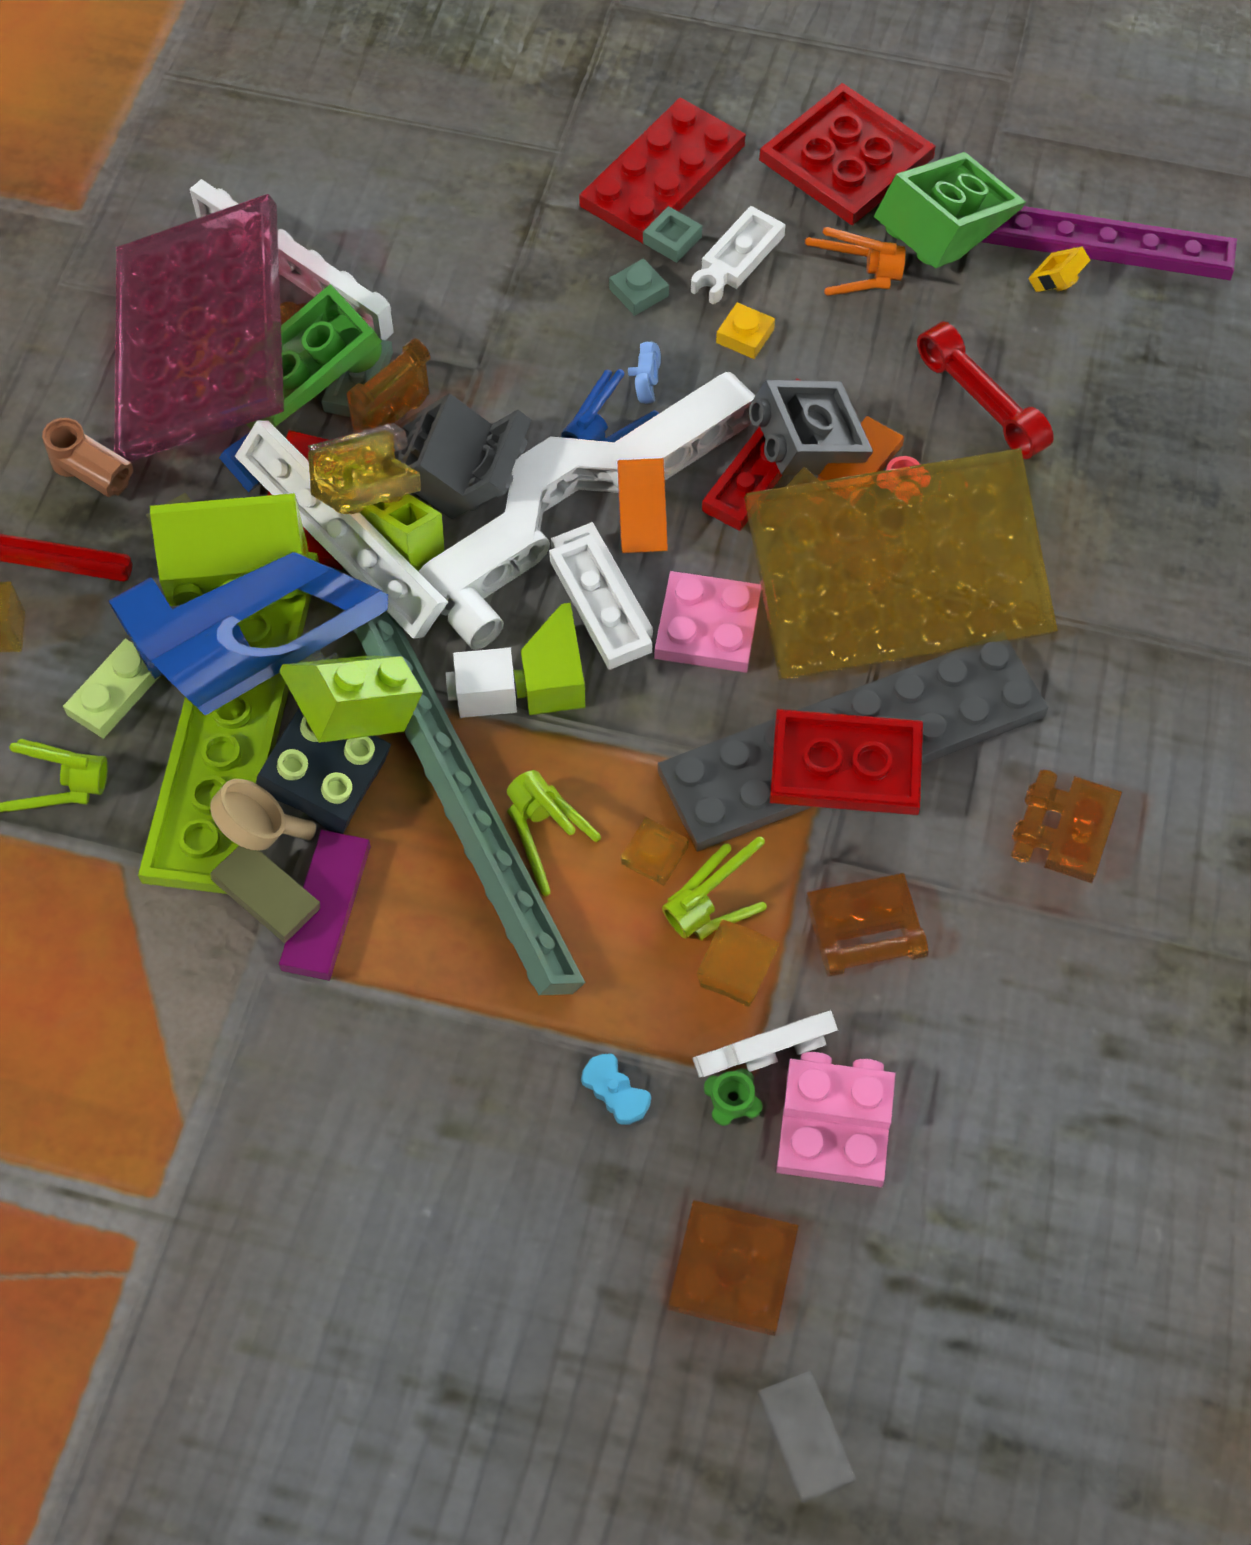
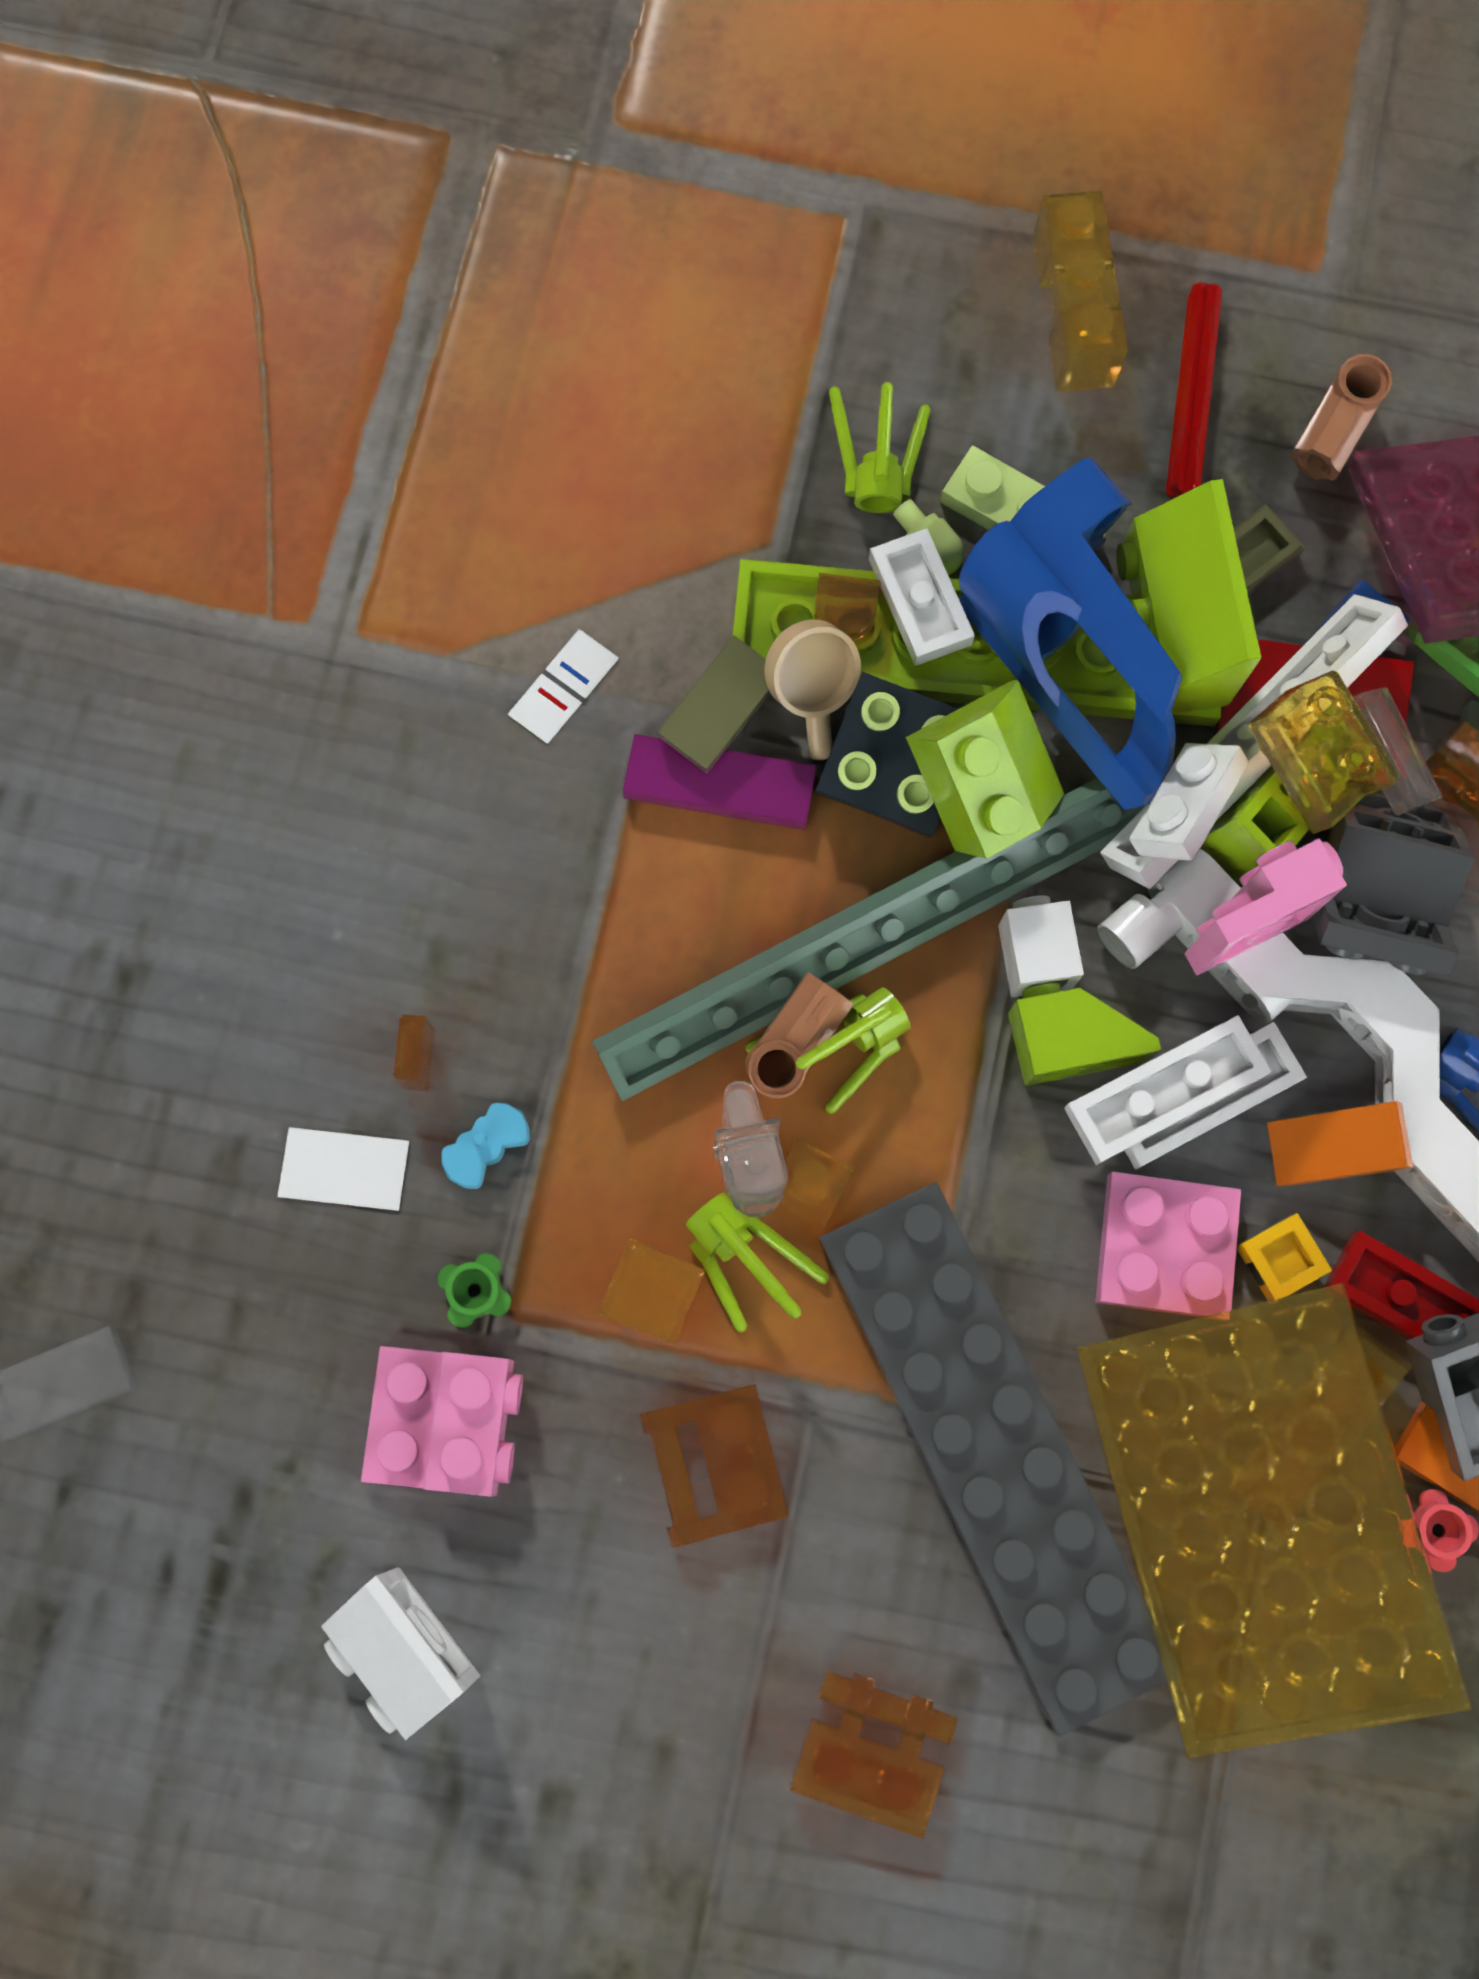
camera: 85 degrees right, 15 degrees up
clear orange plate [668,1200,799,1336] -> none
white plate [692,1010,838,1077] -> none
red tile [770,709,923,815] -> none
none -> white sticker [277,1127,409,1211]
none -> white slope [321,1567,481,1740]
none -> clear orange tile [393,1015,435,1091]
none -> white sticker [508,629,619,744]
none -> clear arm [713,1081,788,1218]
none -> nougat piece [745,972,854,1098]
none -> clear orange tile [814,573,880,642]
none -> white plate [868,528,975,666]
none -> yellowish green cylinder [893,499,964,576]
none -> white plate [1129,743,1249,861]
none -> bright pink plate [1184,838,1347,976]
none -> yellow plate [1237,1213,1332,1304]

